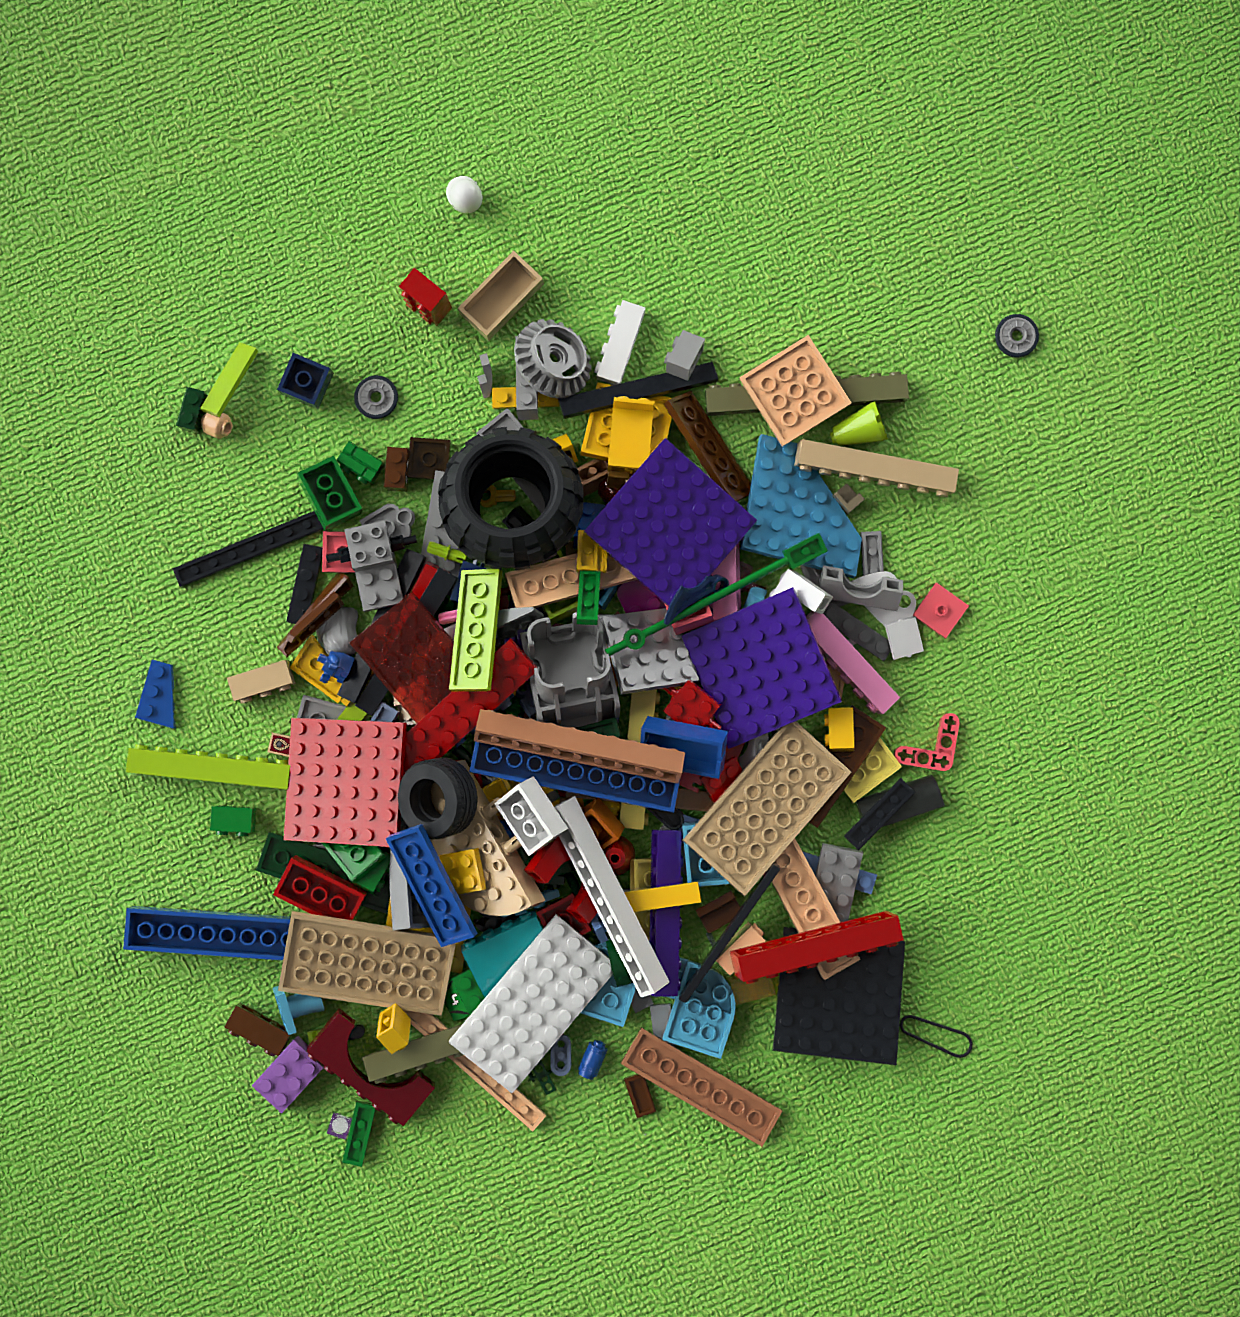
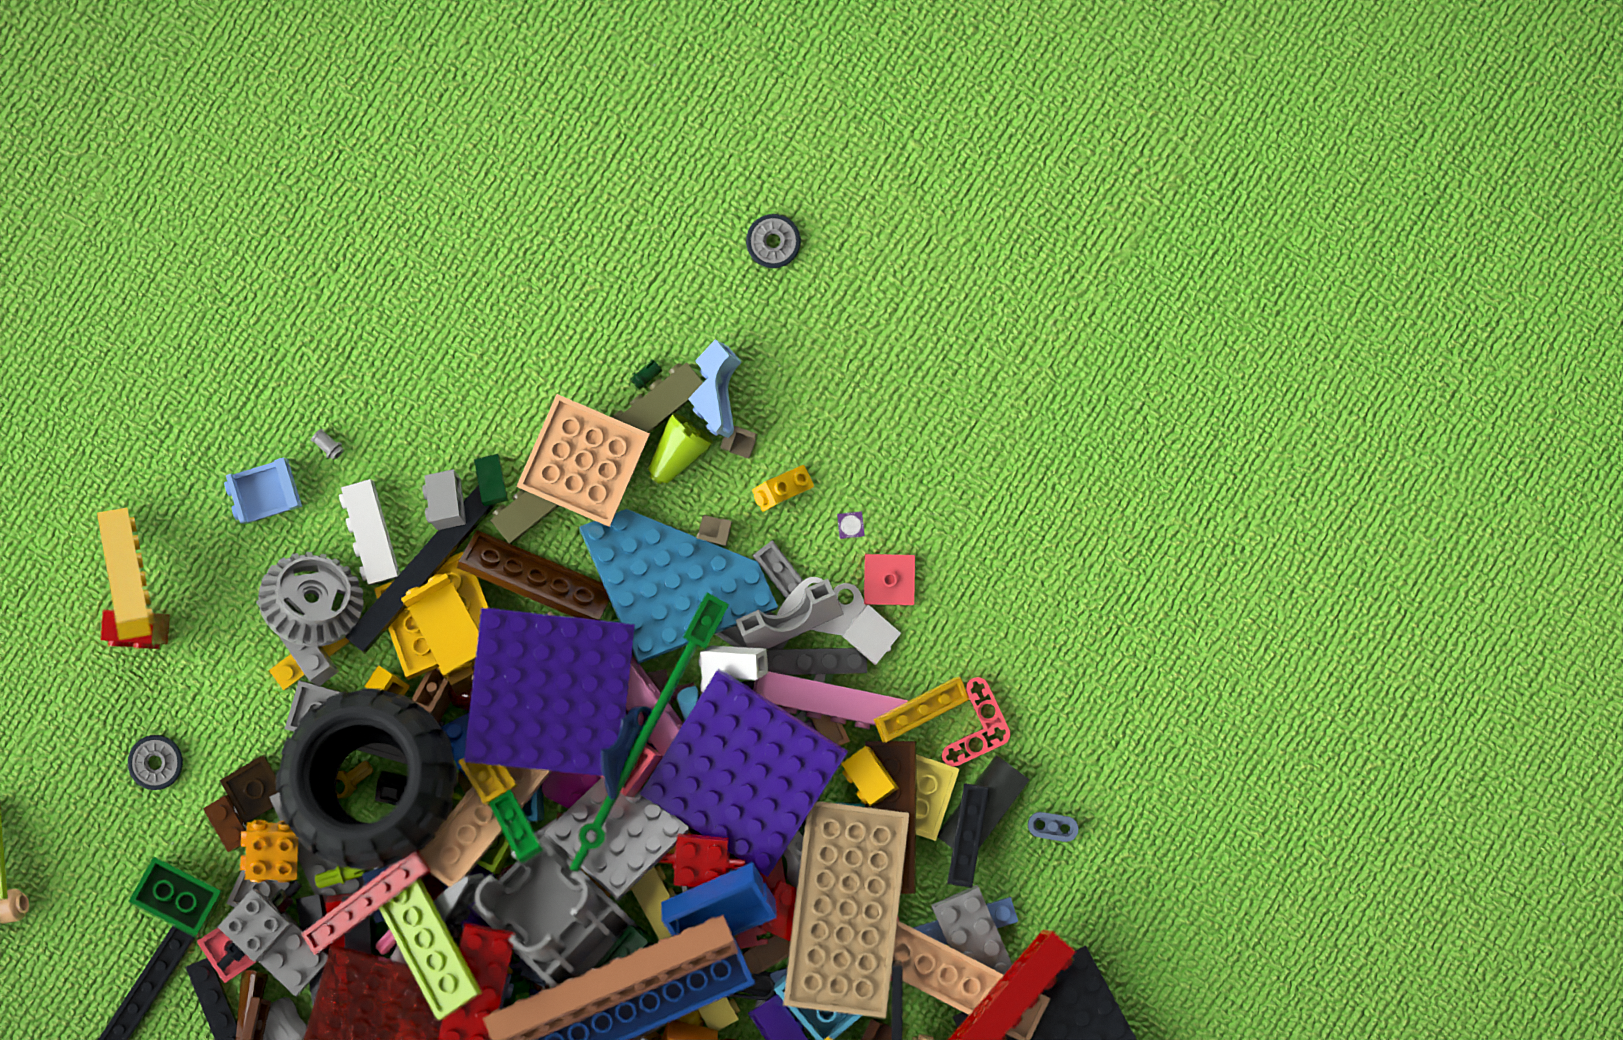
camera: 35 degrees left, 0 degrees up
dark blue brick [277,353,334,409] -> none
green brick [337,441,385,485] -> none
white helmet [446,176,483,213] -> none
tan piece [458,251,544,341] -> none
light grey slope [477,353,492,398] -> none
tan brick [794,439,959,497] -> none
black piece [900,1015,973,1058] -> none
none -> yellow brick [97,508,154,640]
none -> light blue panel [224,457,302,524]
none -> light orange brick [240,820,298,883]
none -> tile [301,850,431,955]
none -> light grey pin [311,429,344,460]
none -> dark green tile [474,454,508,506]
none -> dark green pin [630,359,662,390]
none -> light blue arch [689,339,742,438]
none -> dark tan panel [720,425,758,458]
none -> yellow bracket [752,465,814,512]
none -> clear tile [837,511,865,539]
none -> yellow tile [873,677,970,742]
none -> sand blue plate [1028,812,1078,842]

